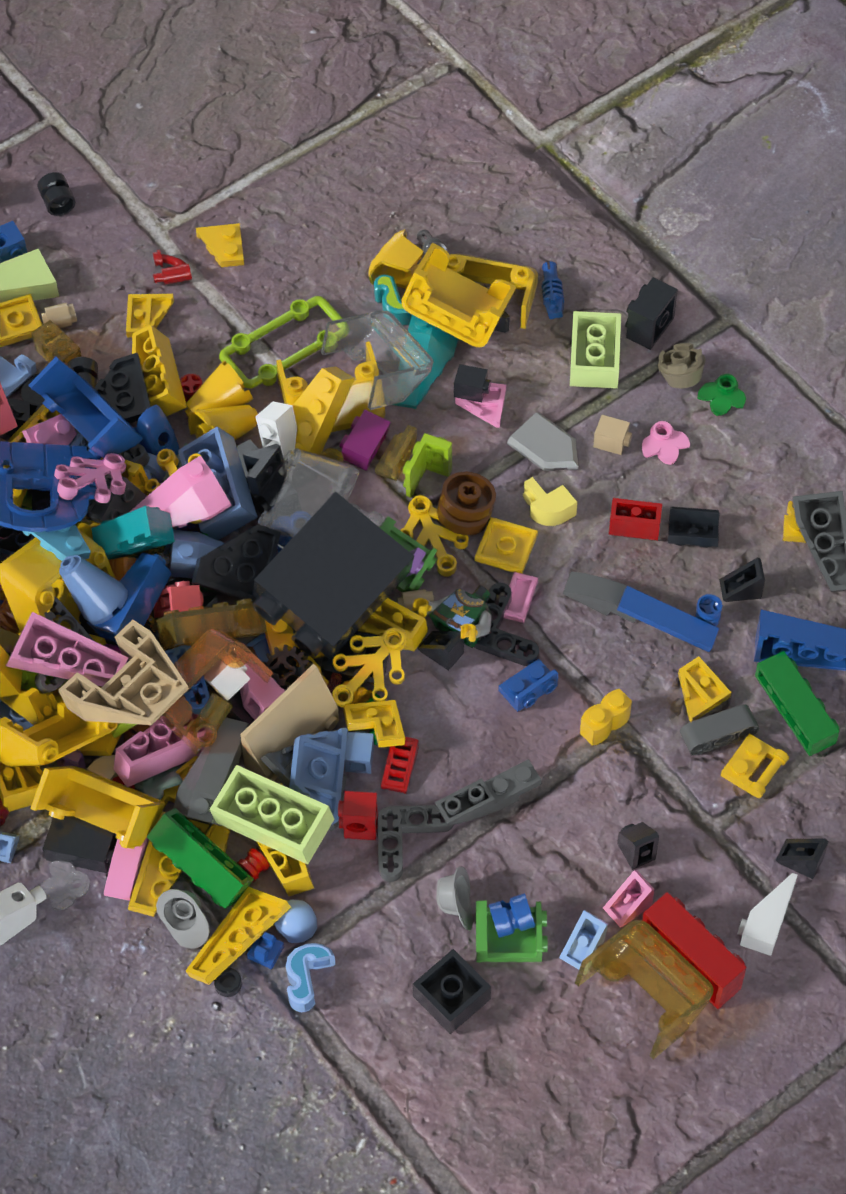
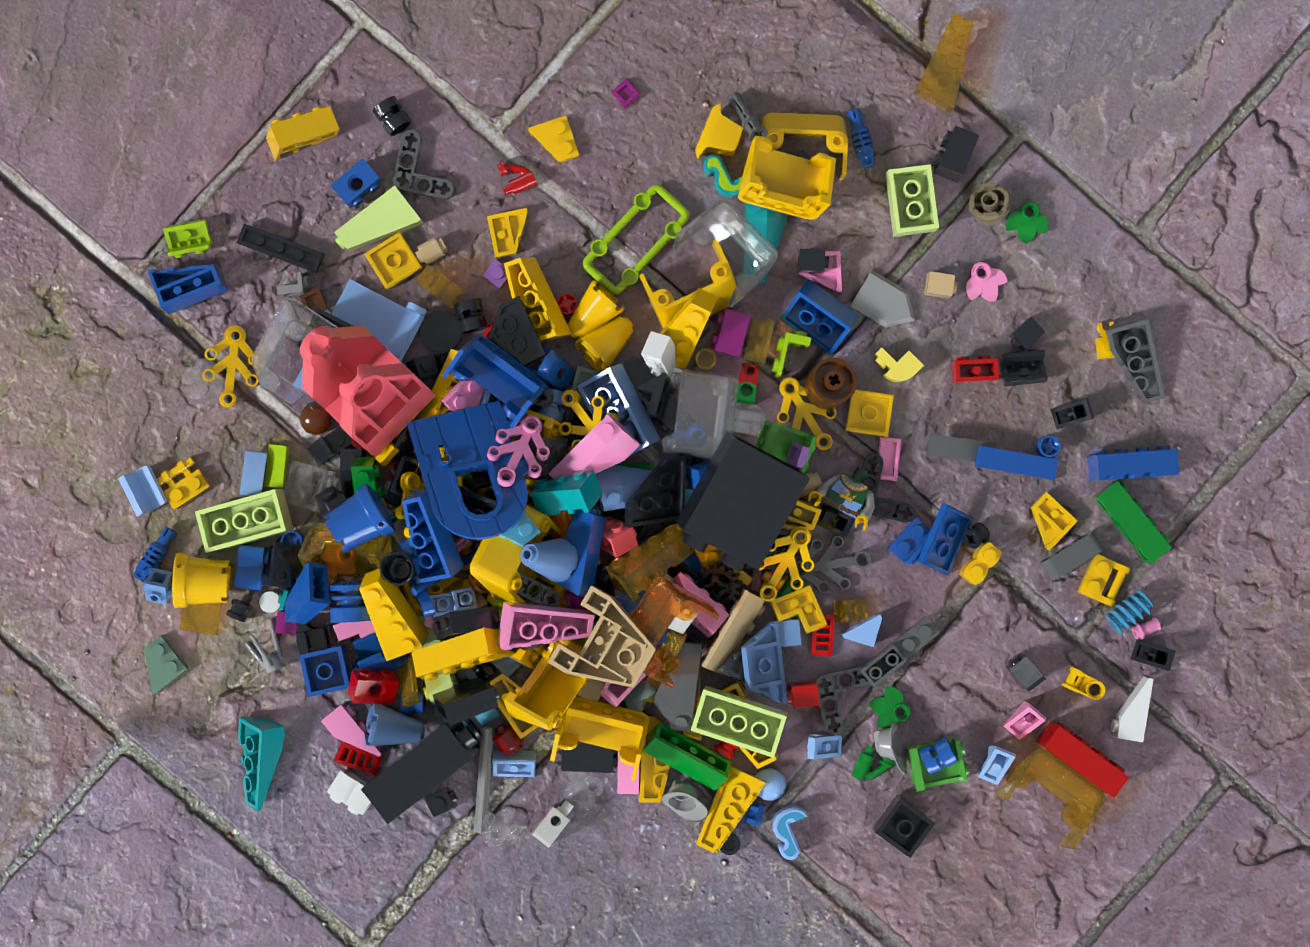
camera: 10 degrees left, 30 degrees up
none -> dark grey beam [393,130,455,200]
none -> medium lavender plate [483,259,508,289]
none -> magenta tile [611,78,641,109]
none -> leg [735,363,759,406]
none -> blue slope [780,279,860,355]
none -> dark grey plant [795,535,871,593]
none -> light blue slope [807,734,842,759]
none -> clear yellow bracket [834,598,869,622]
none -> light blue slope [841,613,882,647]
none -> green plant [851,745,895,781]
none -> green plate [869,686,911,729]
none -> clear yellow wedge [913,13,973,113]
none -> blue tile [917,503,973,576]
none -> black wheel [963,522,990,549]
none -> black brick [1008,317,1045,351]
none -> yellow piece [1061,666,1105,700]
none -> dark azure piece [1105,590,1153,635]
none -> bright pink pin [1132,618,1161,639]

